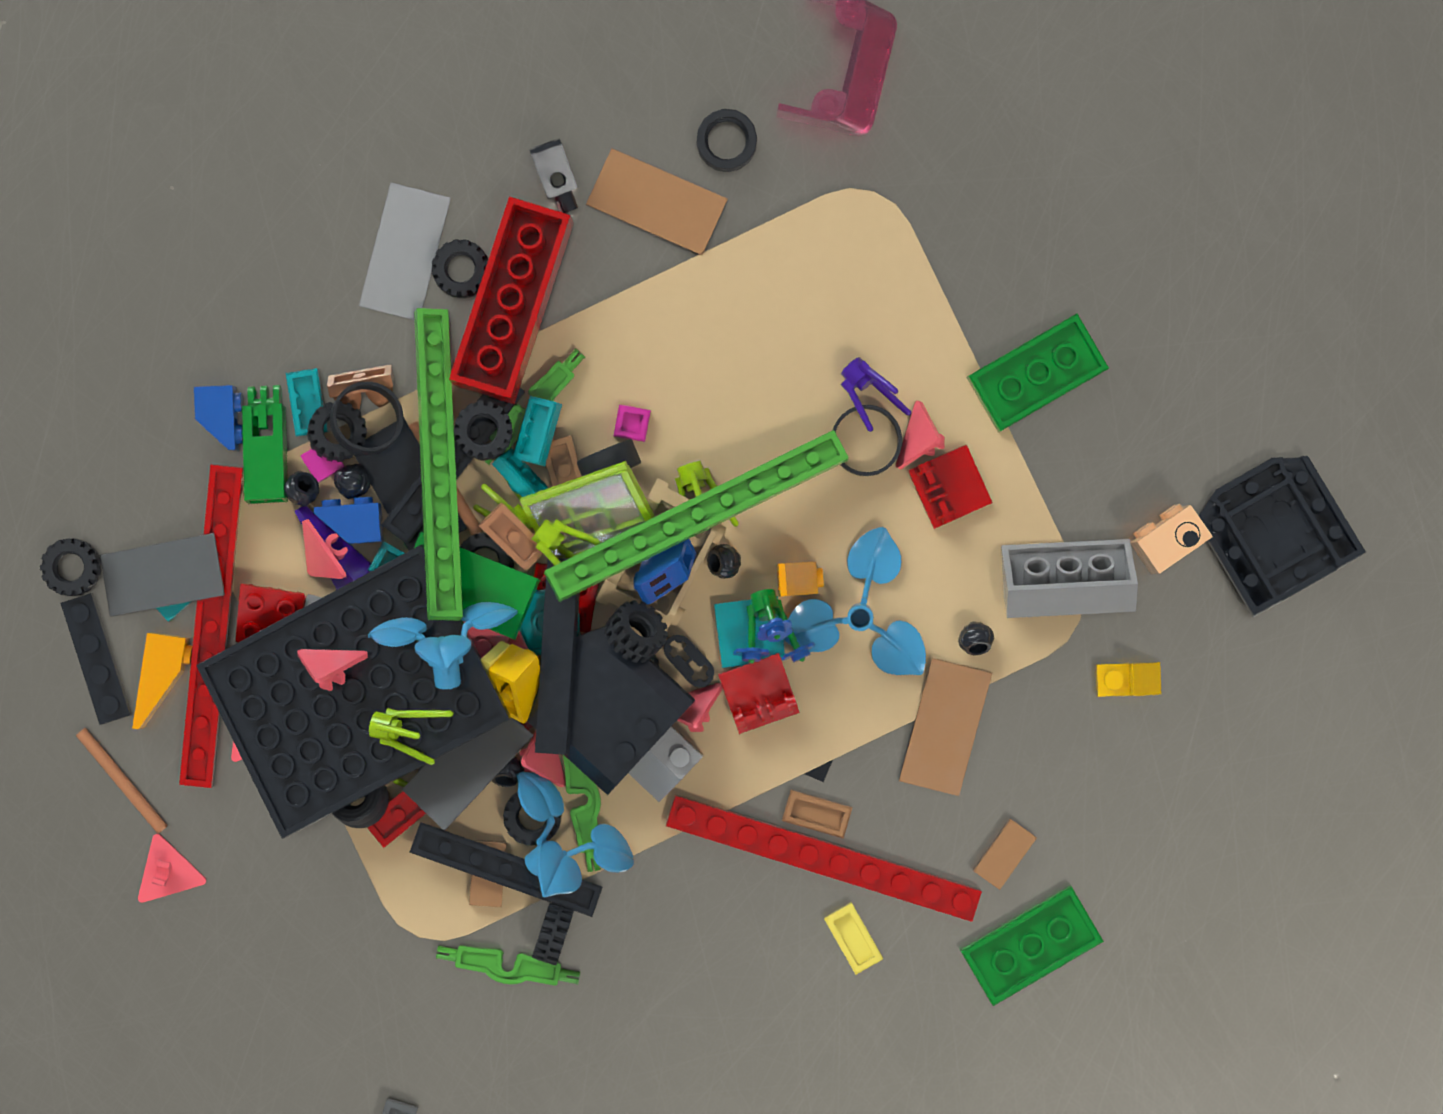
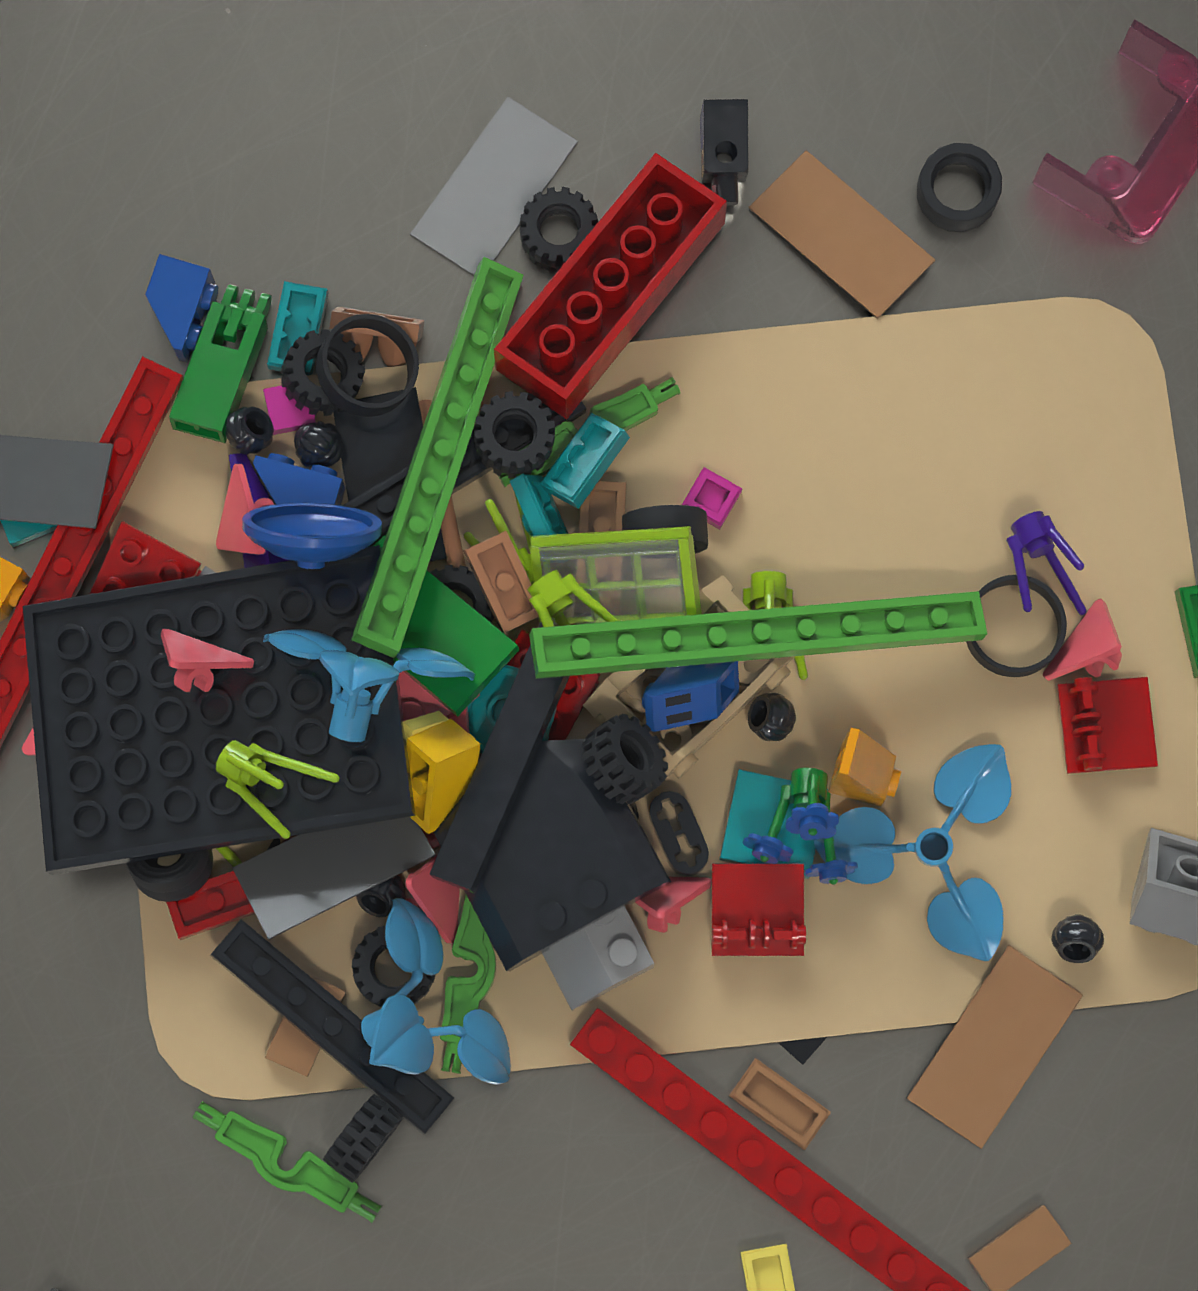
camera: 25 degrees right, 10 degrees down
none -> blue dish [242,503,382,569]

